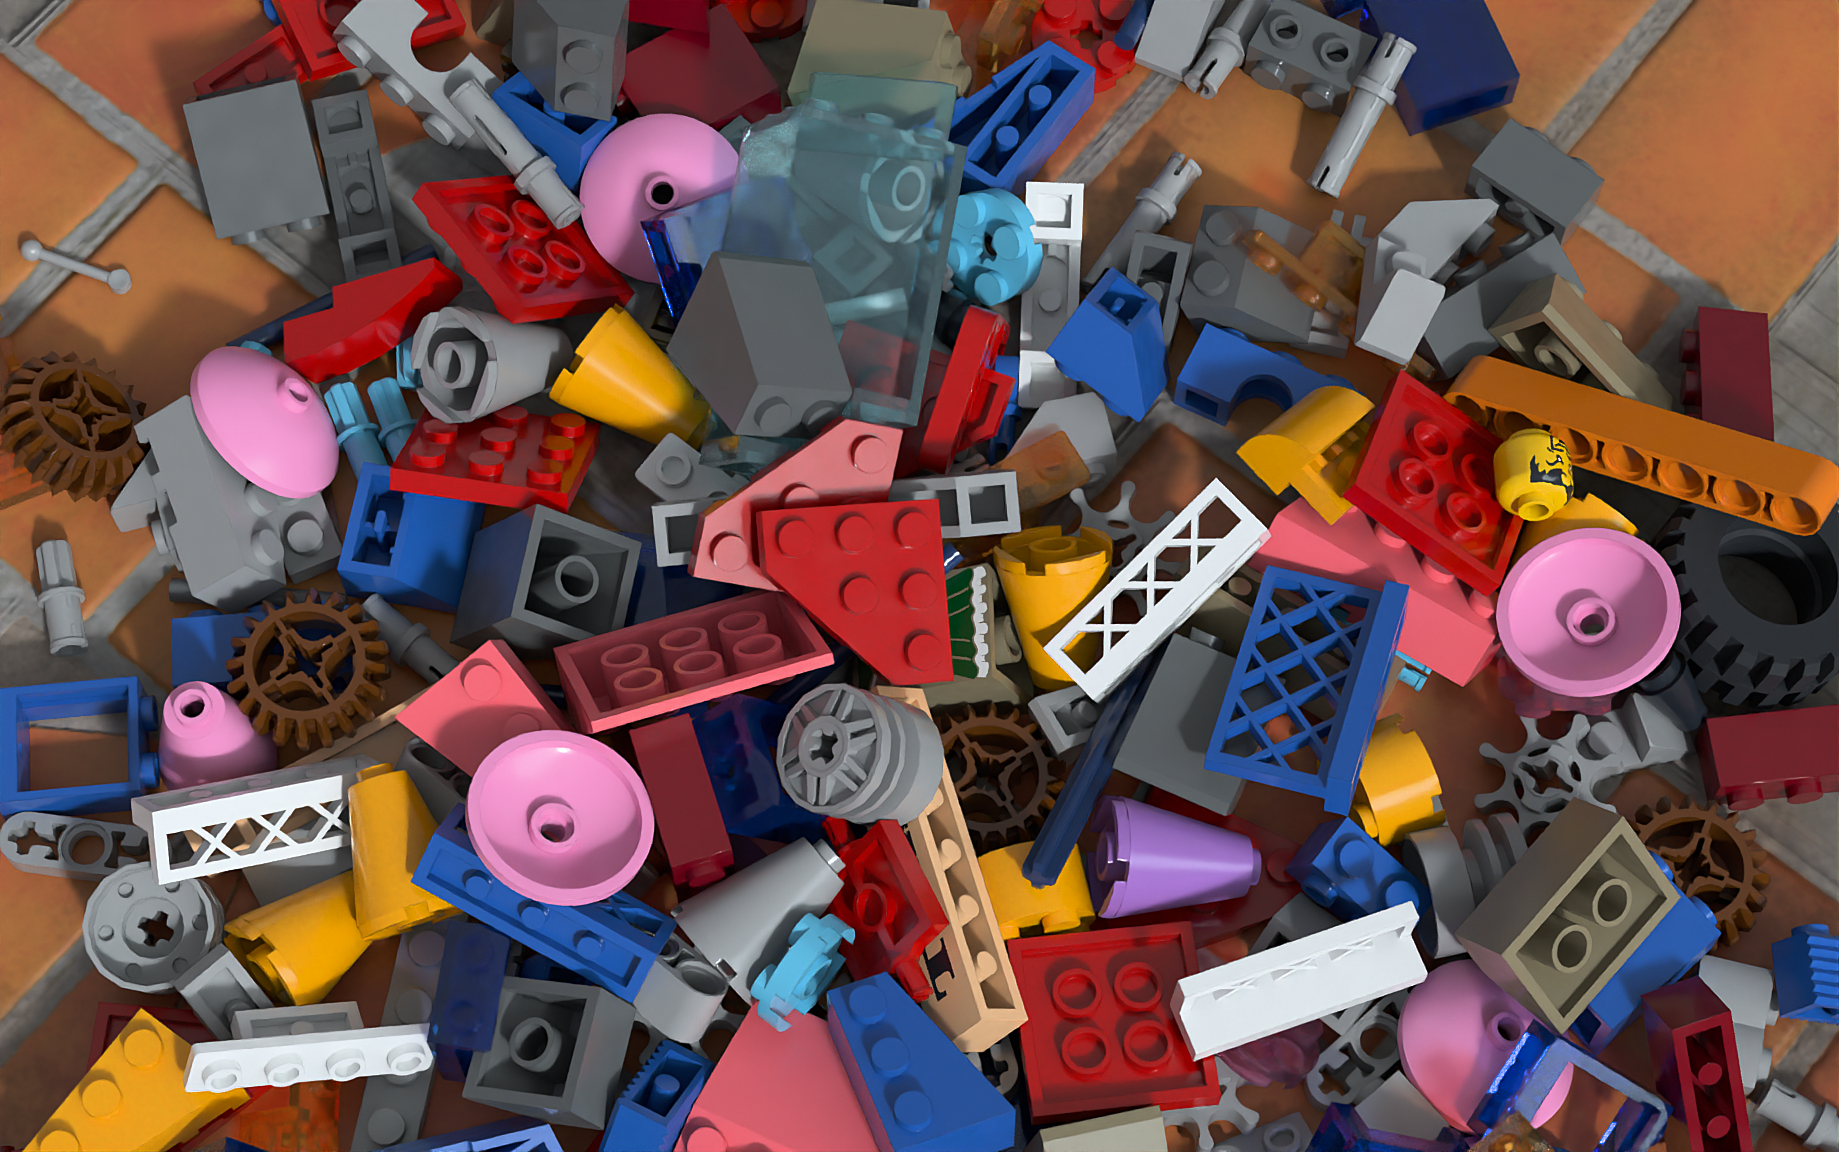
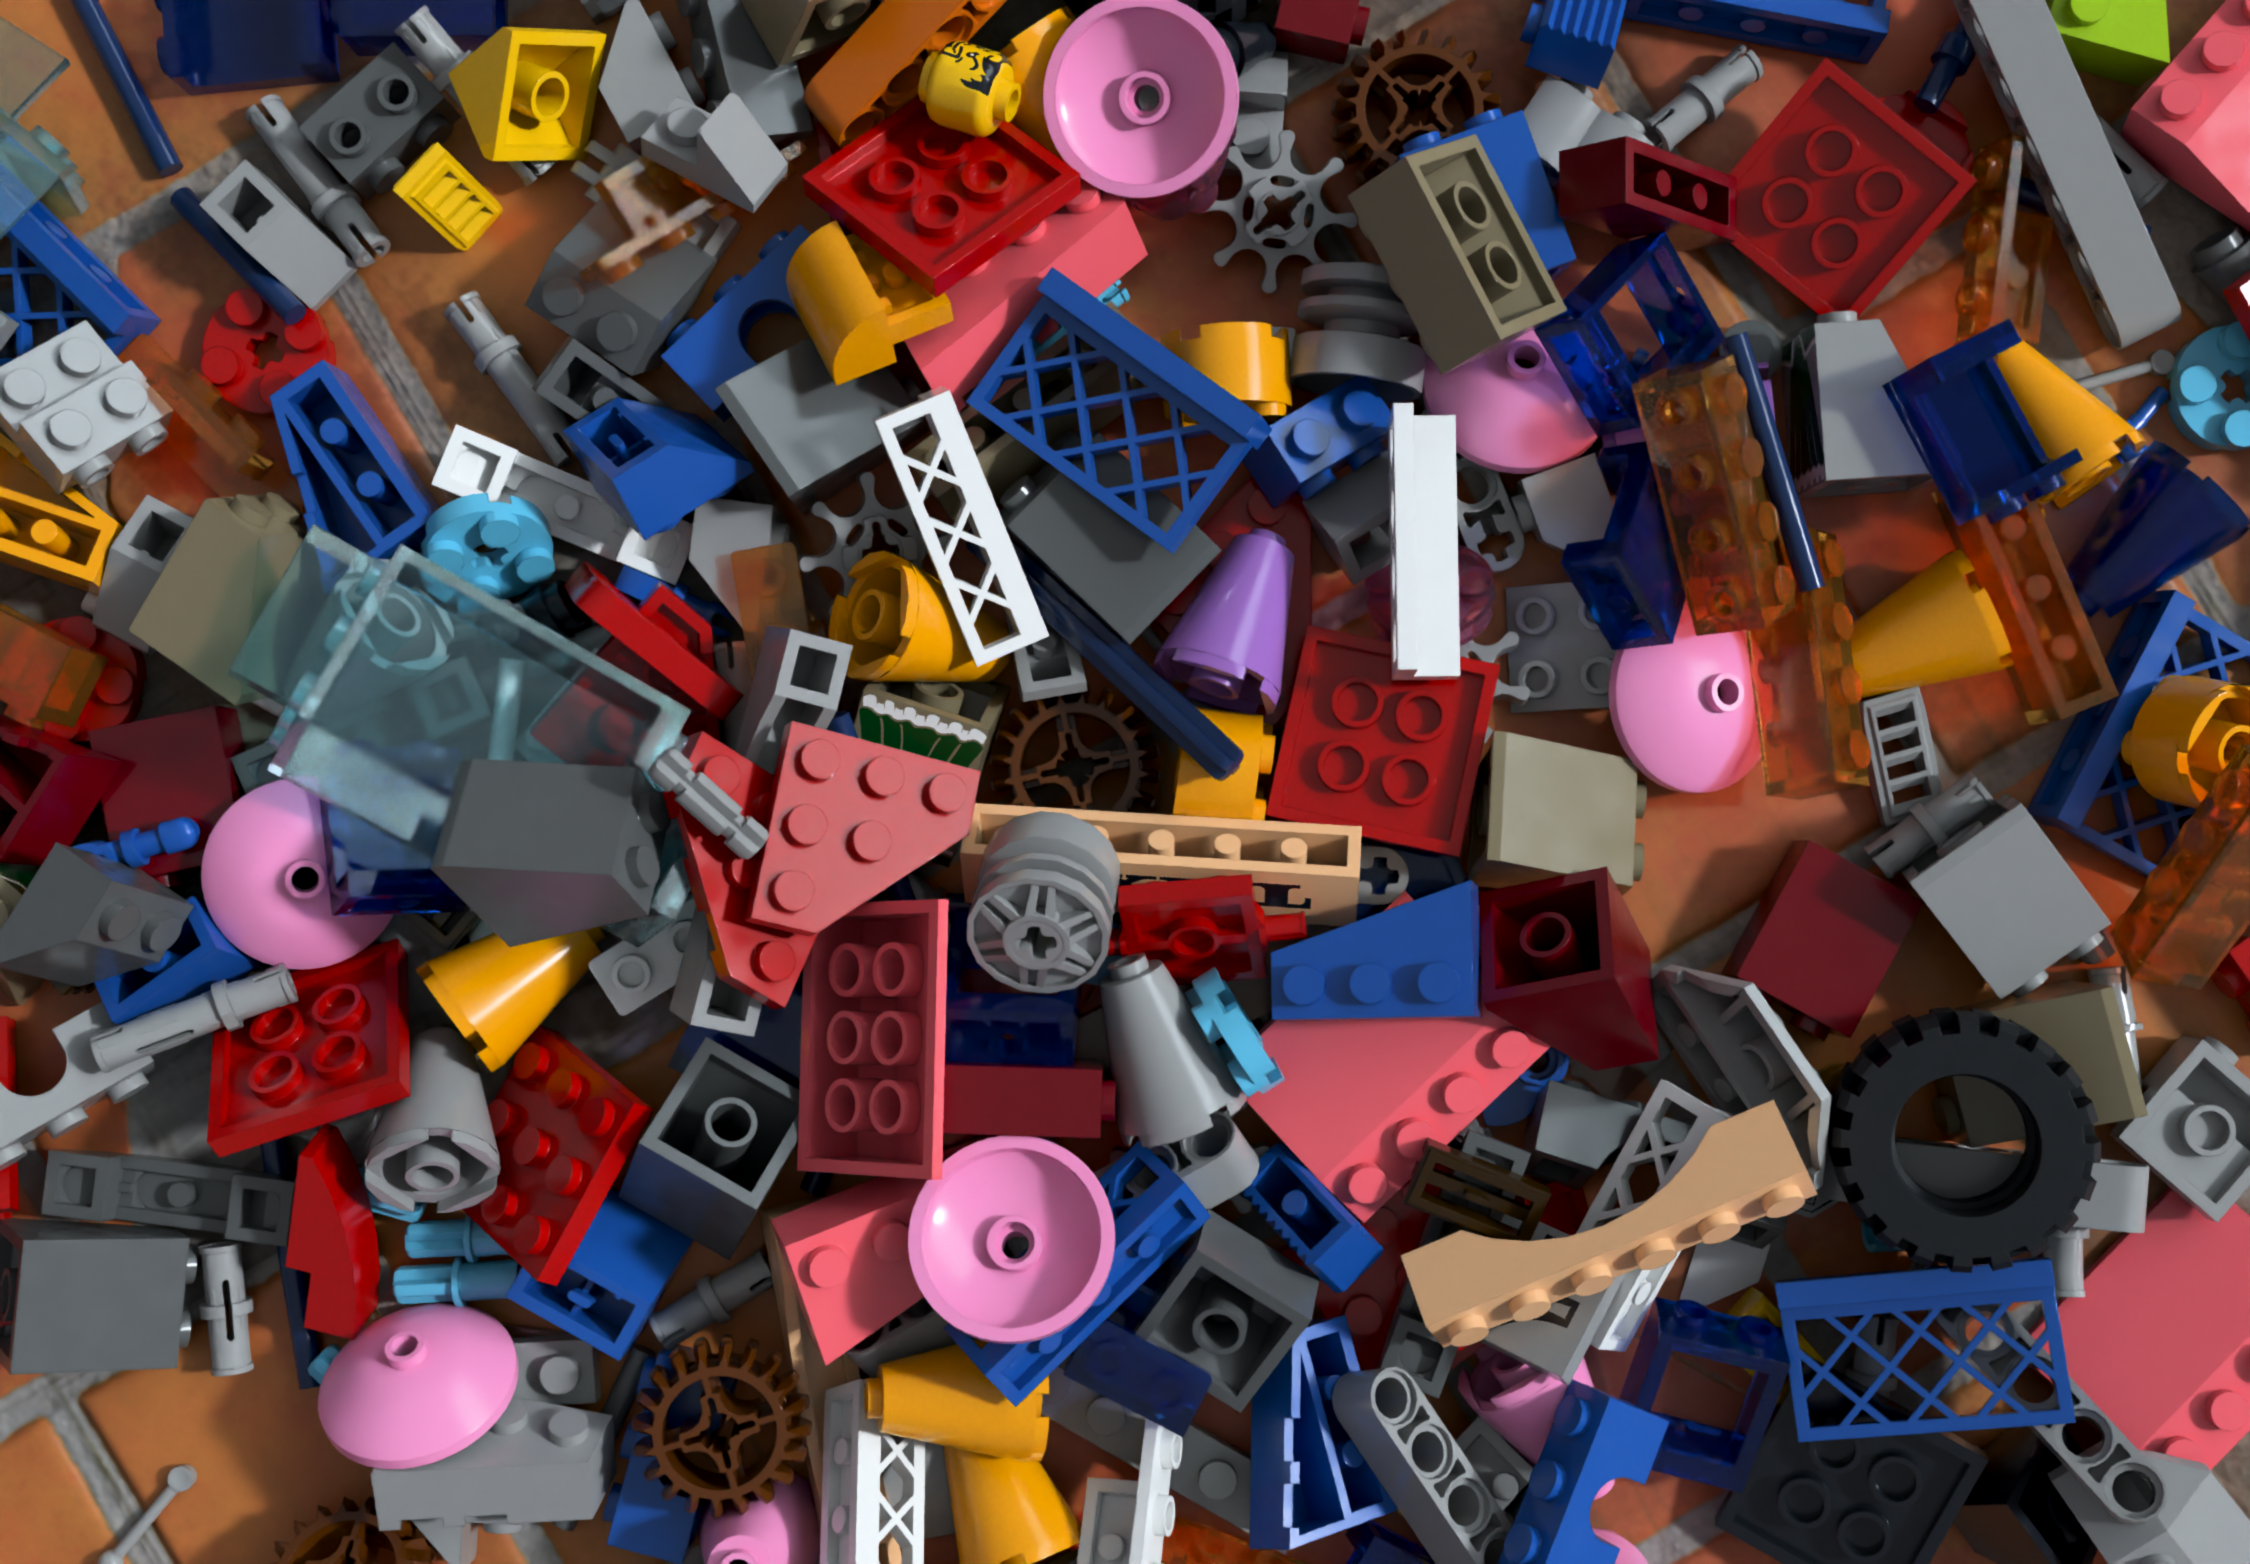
camera: 70 degrees left, 20 degrees up
none -> blue piece [73,817,200,868]
none -> light grey pin [199,1240,254,1377]
none -> yellow slope [393,142,503,252]
none -> yellow slope [448,27,606,161]
none -> light grey axle [648,748,769,860]
none -> dark grey slope [715,337,930,515]

